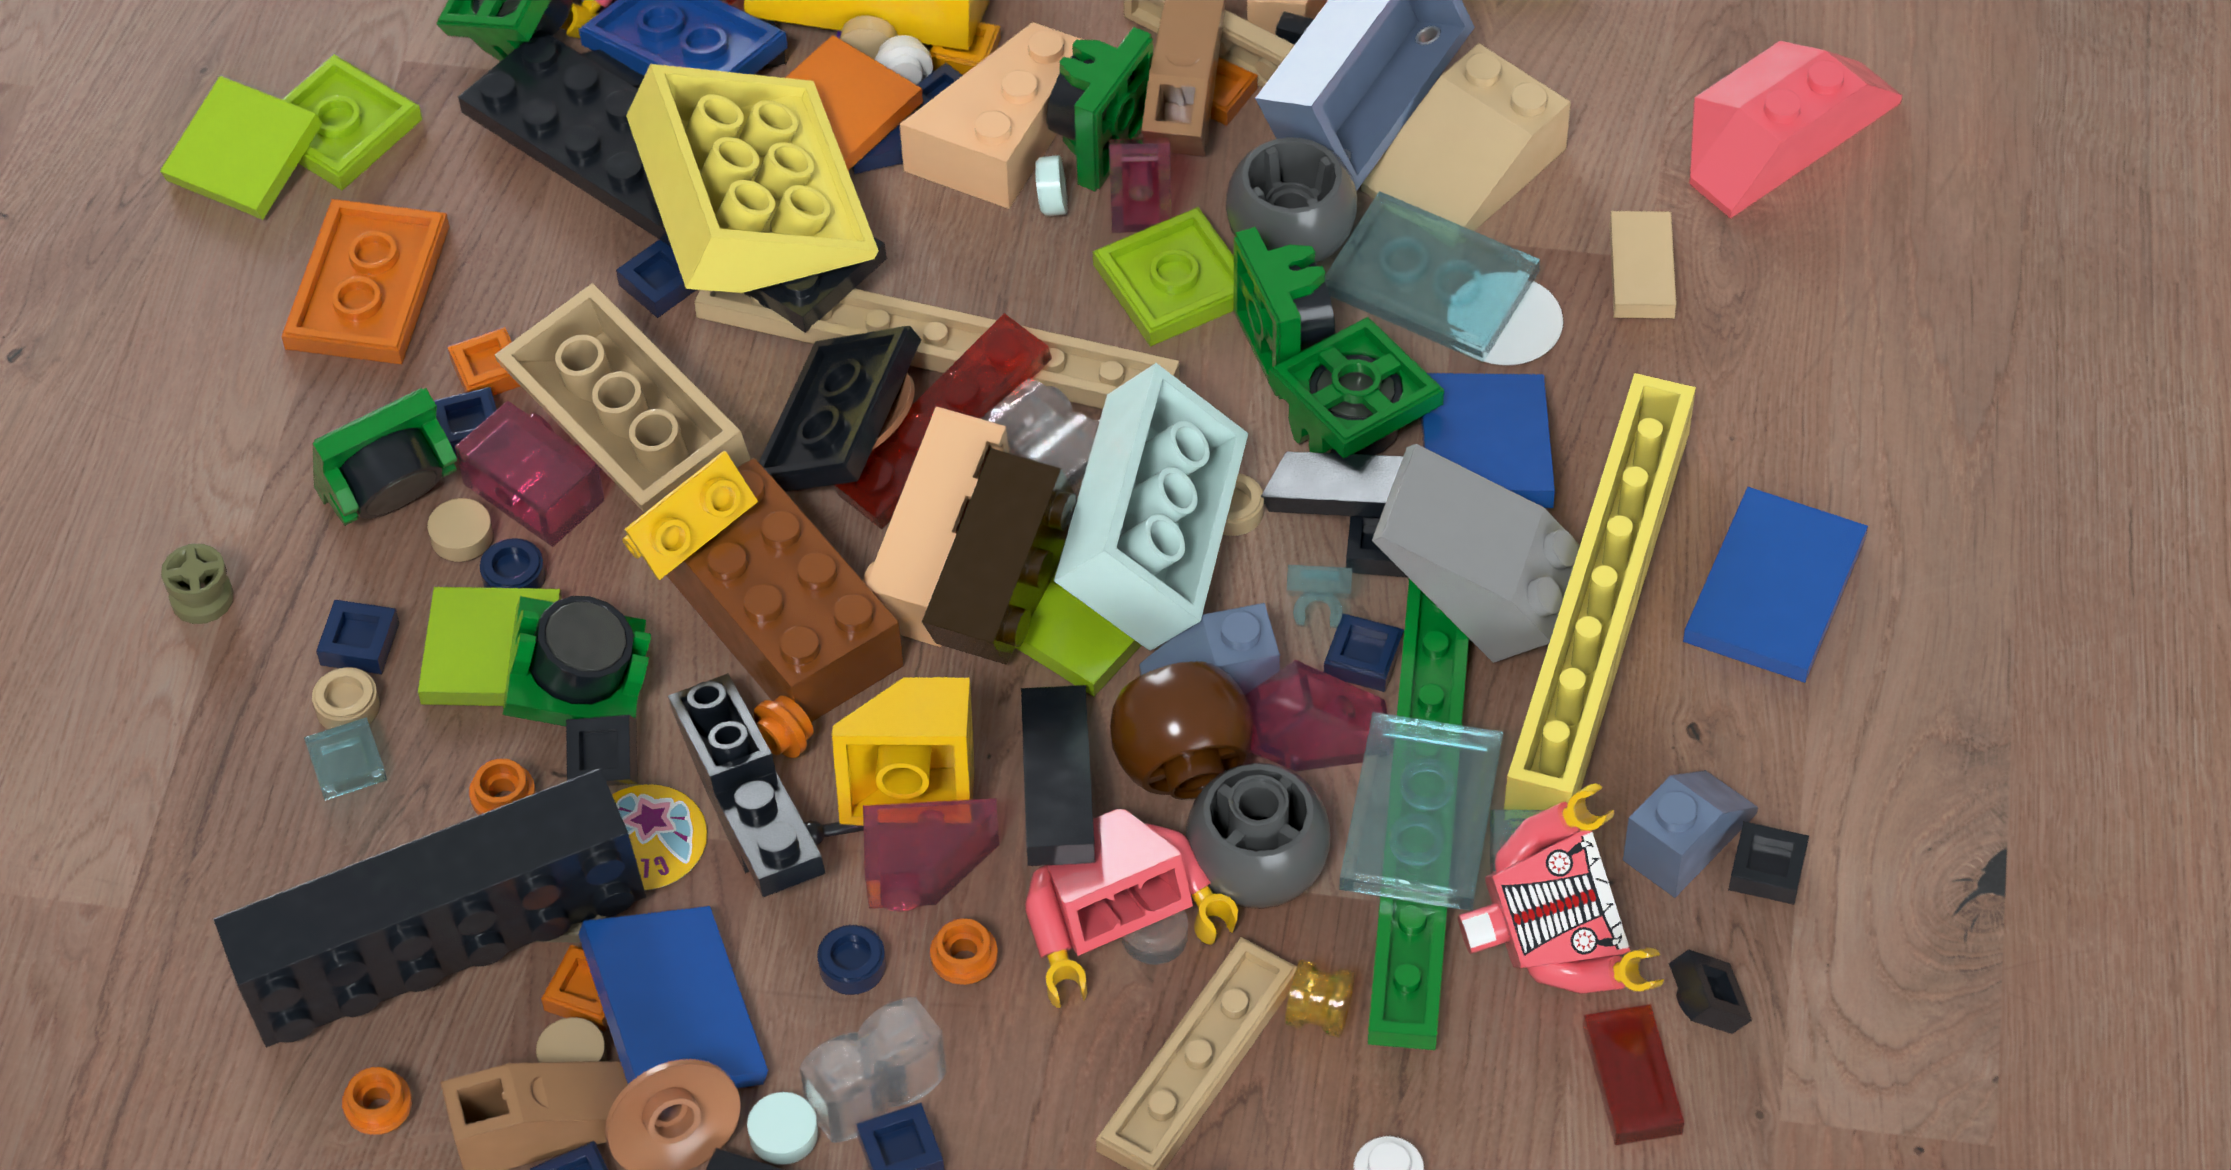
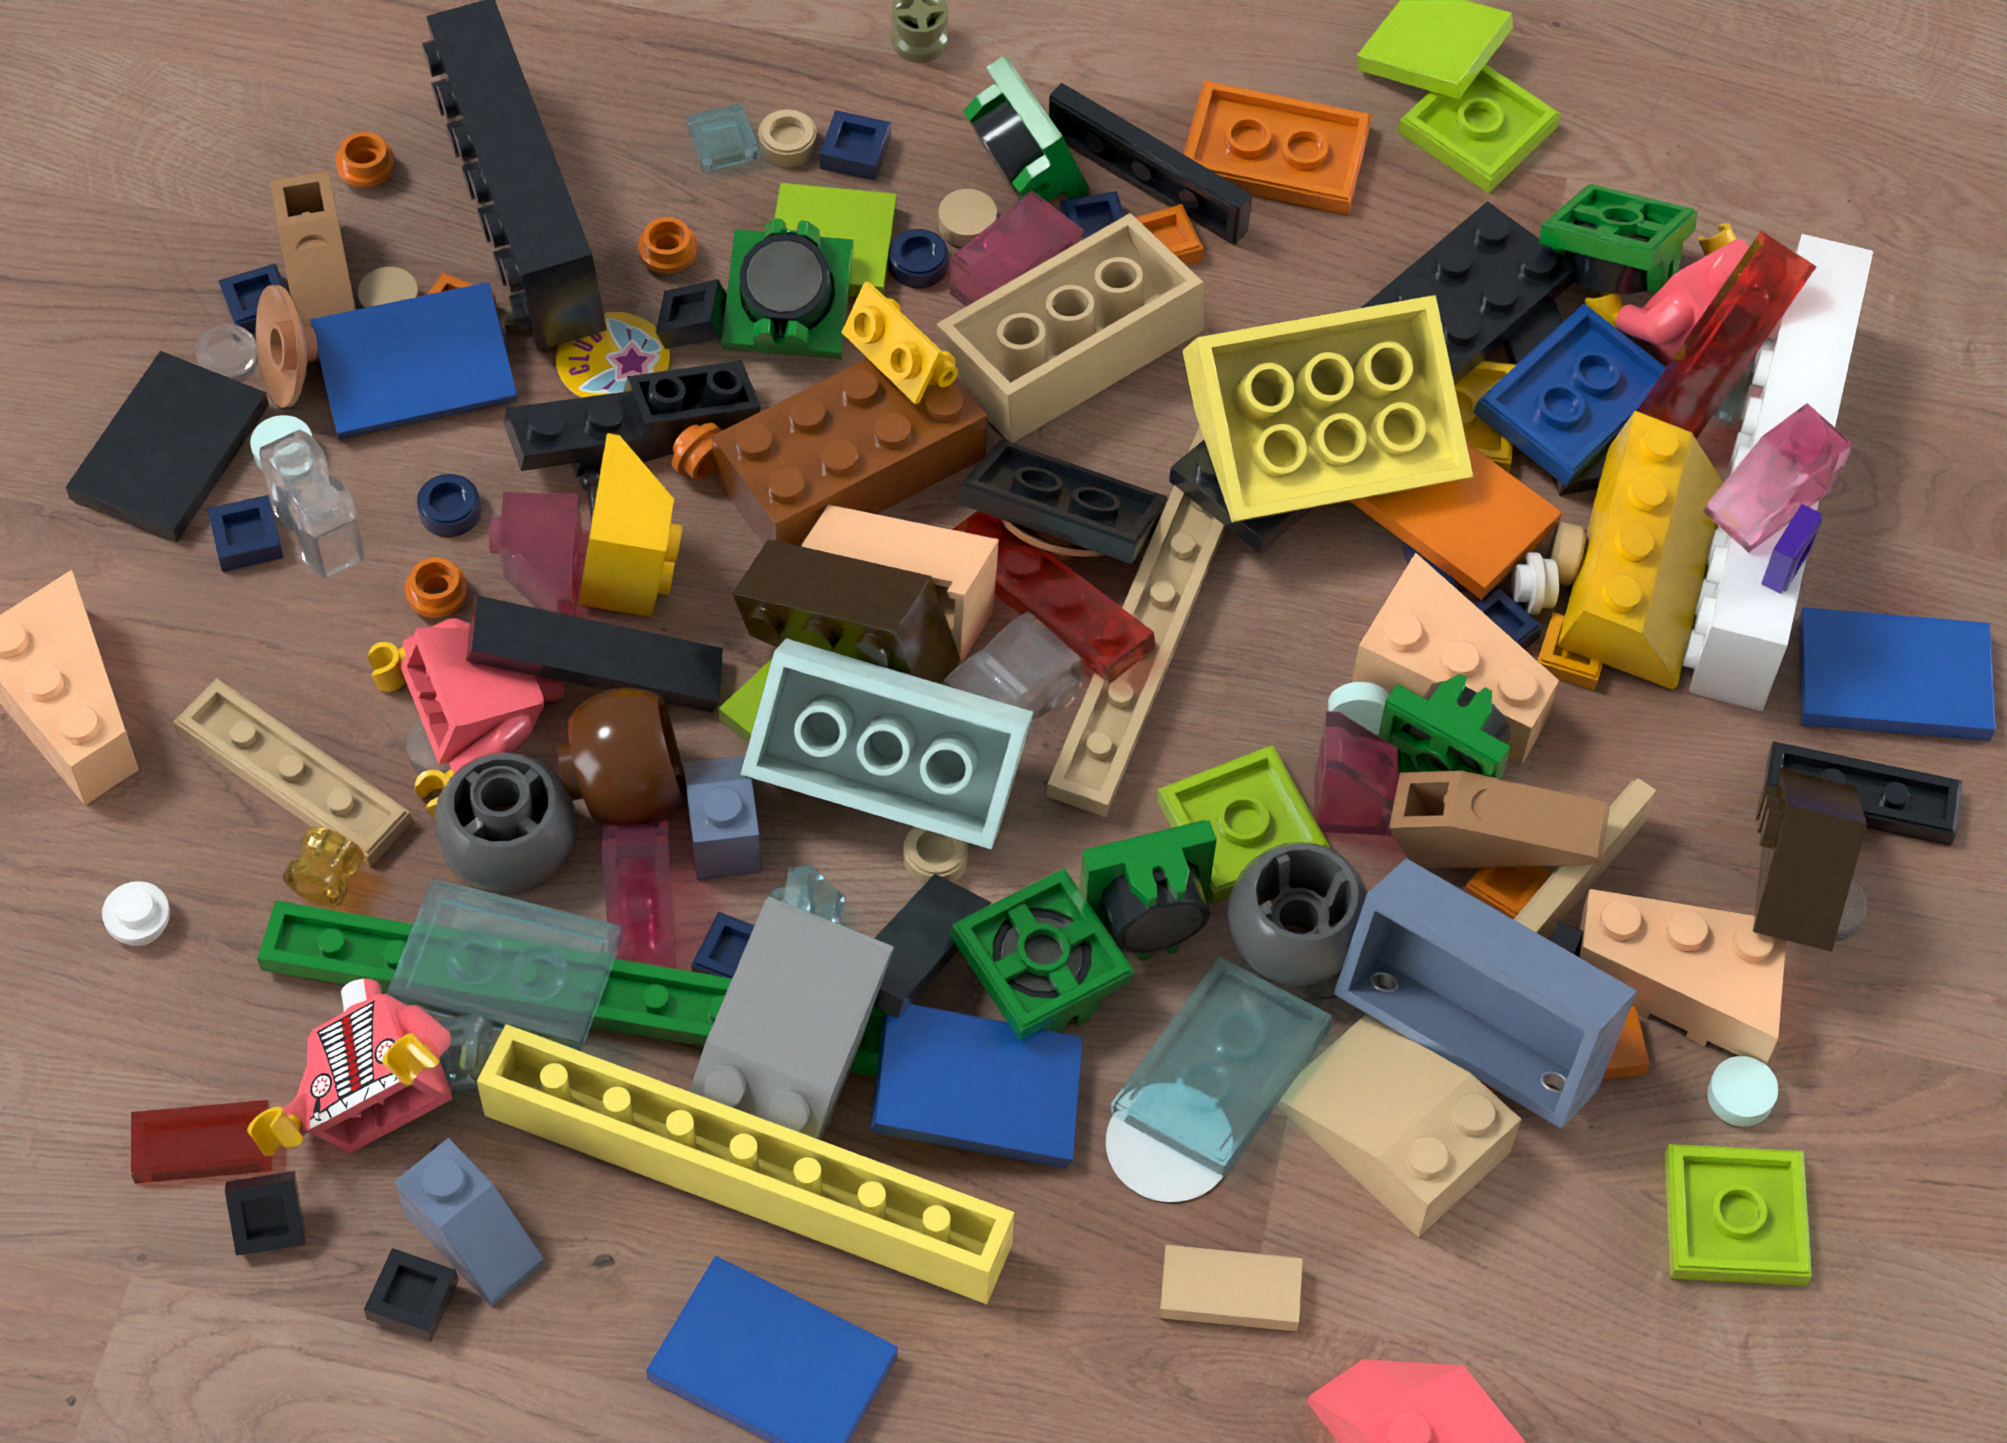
camera: 90 degrees right, 5 degrees up
none -> black tile [1048,82,1252,244]

